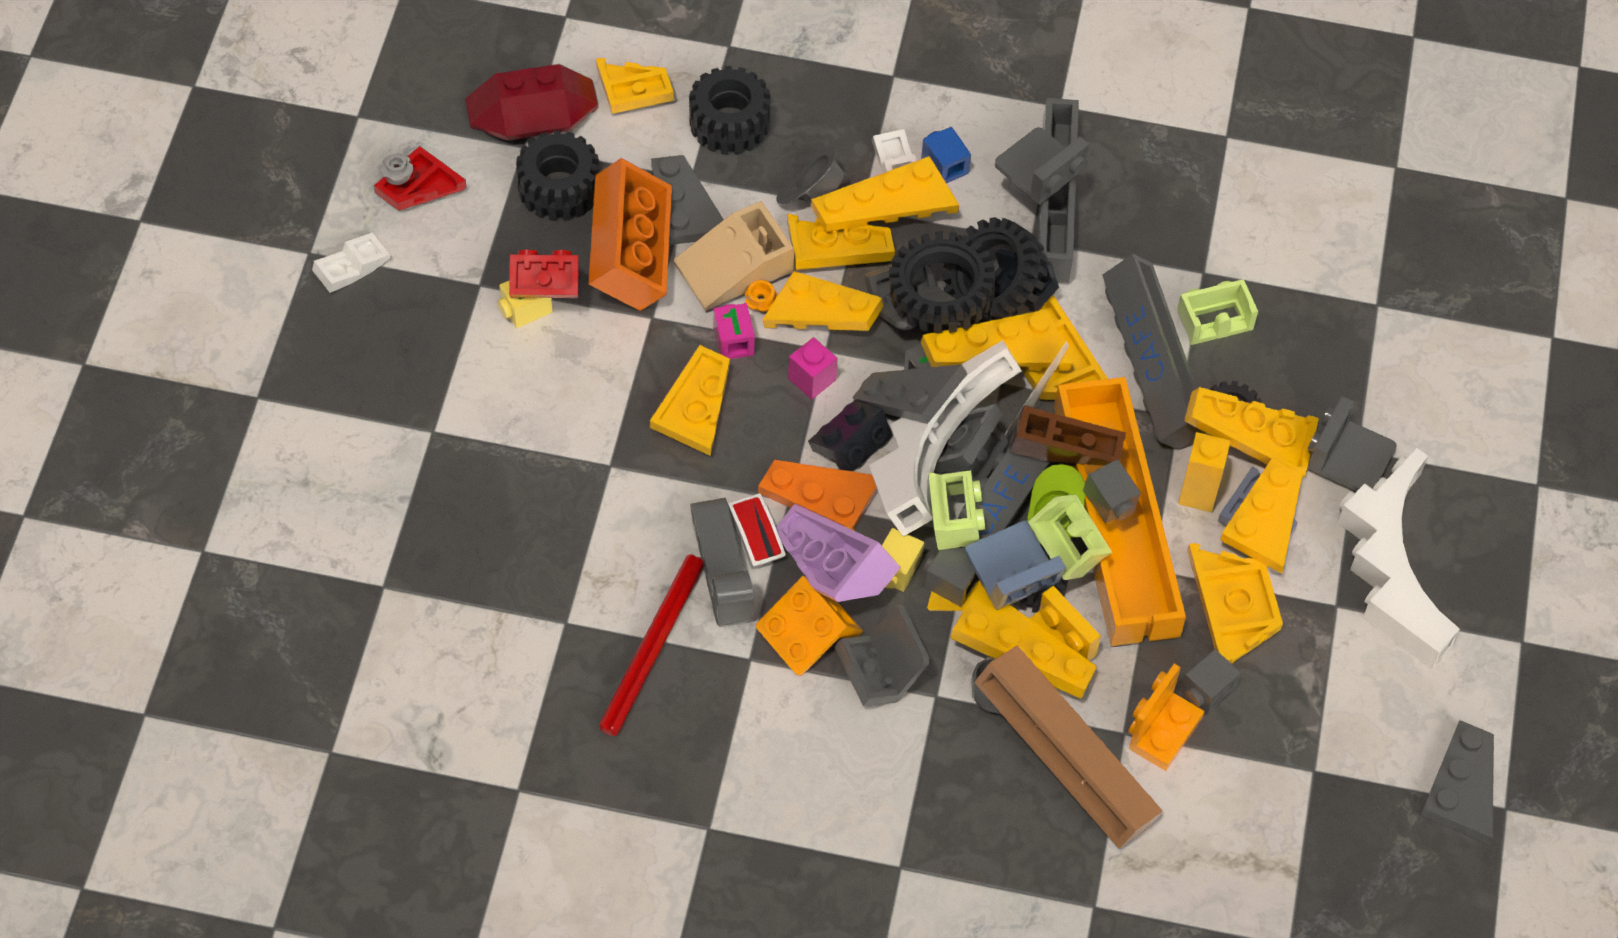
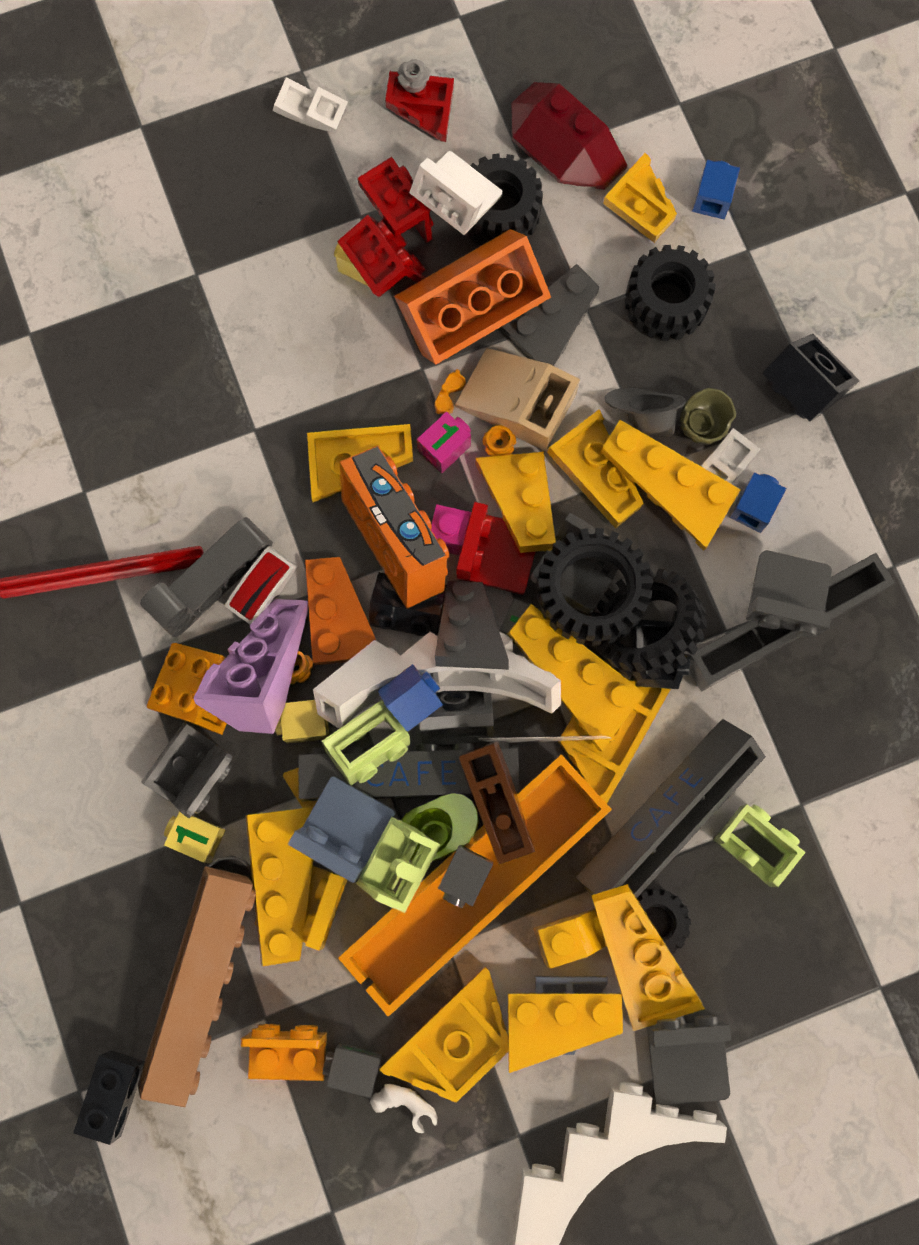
camera: 60 degrees right, 20 degrees up
none -> black brick [73,1050,145,1145]
none -> light yellow brick [164,811,226,863]
none -> brick [340,446,449,609]
none -> red bracket [357,157,434,243]
none -> white piece [370,1084,438,1133]
none -> blue brick [378,664,443,732]
none -> white bracket [409,151,502,235]
none -> light orange piece [434,369,466,414]
none -> red bracket [456,501,536,595]
none -> olive hair [680,388,736,445]
none -> blue brick [692,160,740,220]
none -> black slope [762,333,860,422]

